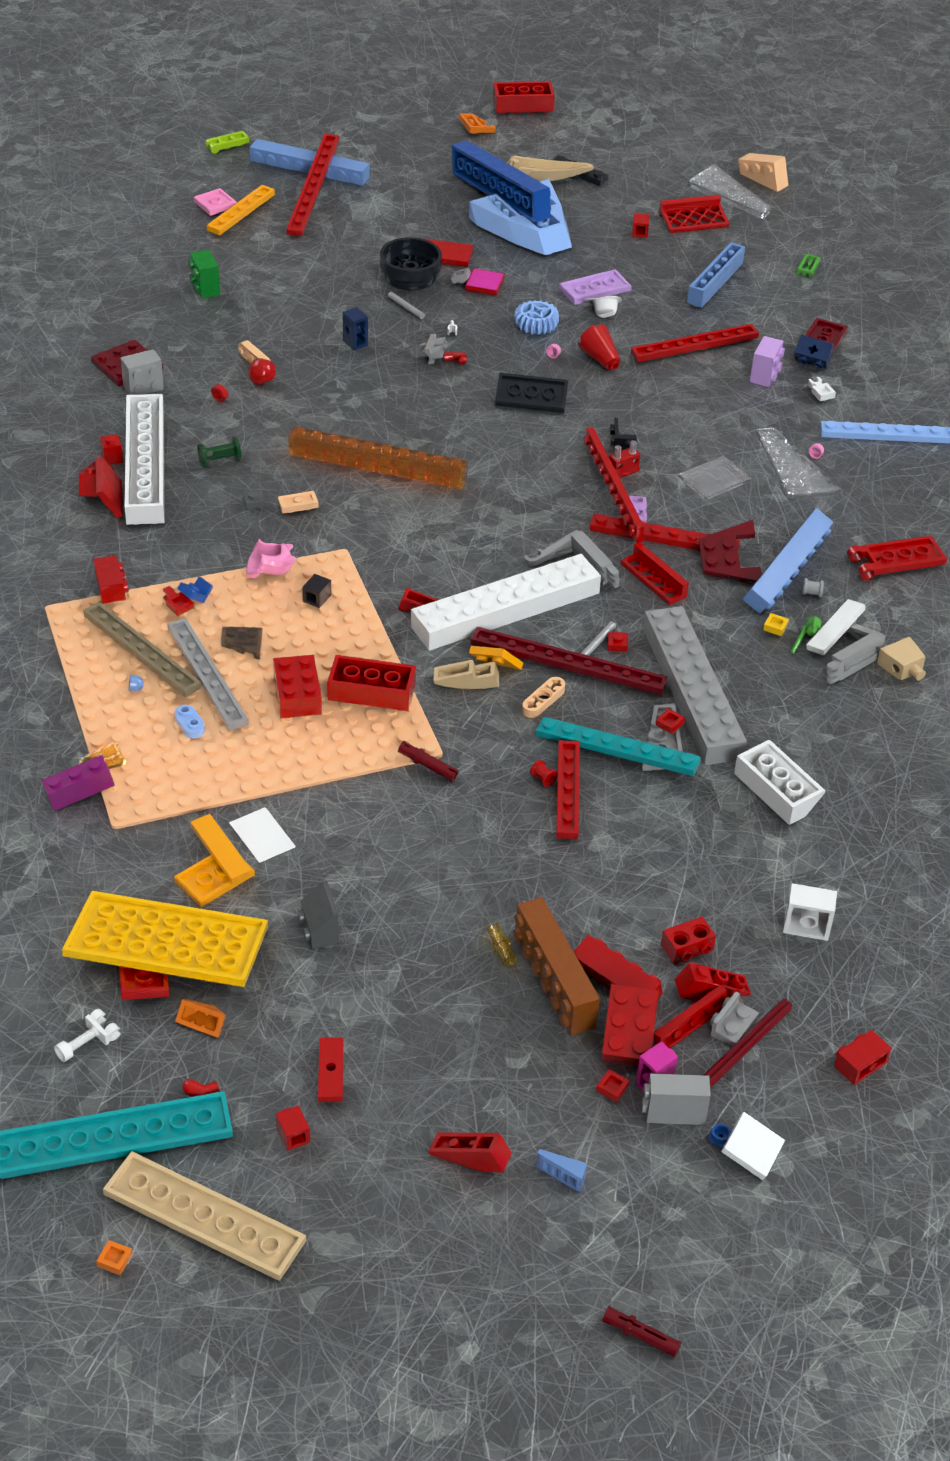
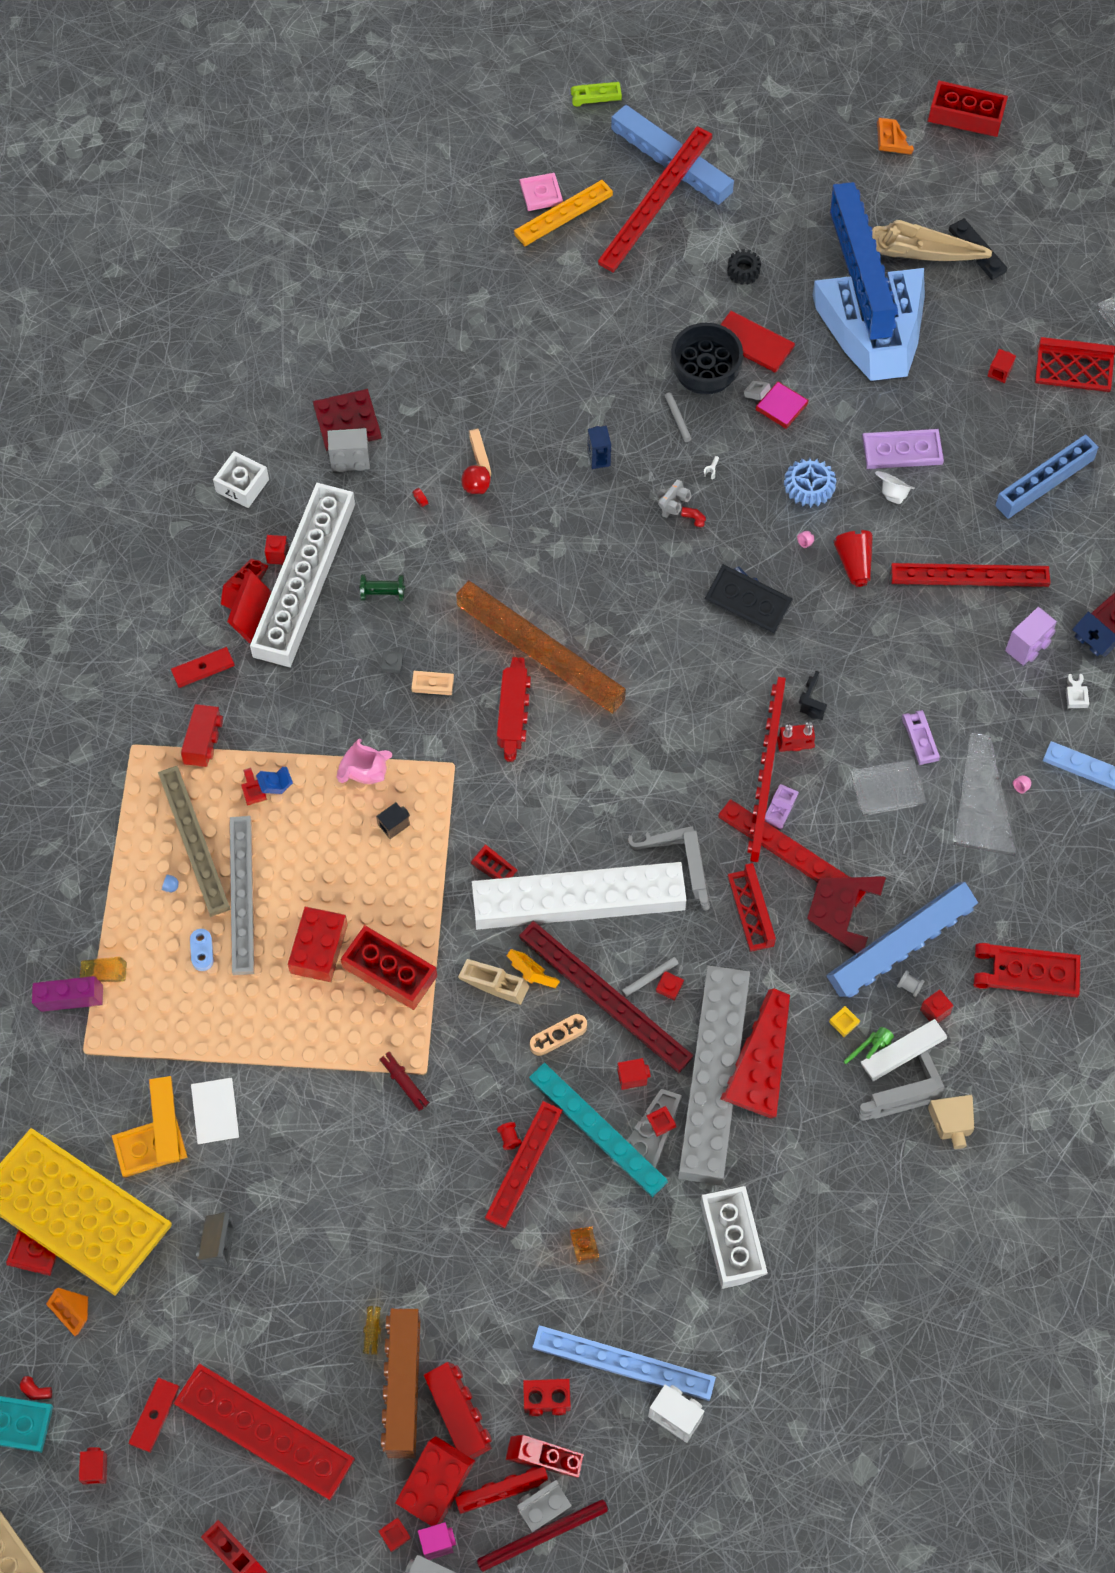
camera: 25 degrees right, 20 degrees up
green brick [188,249,220,298] -> none
clear smoke wing [221,627,263,660] -> none
none -> red tile [171,647,235,688]
none -> red plate [173,1363,355,1501]
none -> white brick [213,451,269,508]
none -> red hinge [497,657,531,762]
none -> light blue plate [533,1325,716,1401]
none -> clear orange slope [570,1226,599,1265]
none -> red brick [617,1058,651,1090]
none -> red wing [720,988,790,1118]
none -> black tyre [727,249,761,285]
none -> lavender plate [902,710,940,765]
none -> red brick [920,990,954,1023]

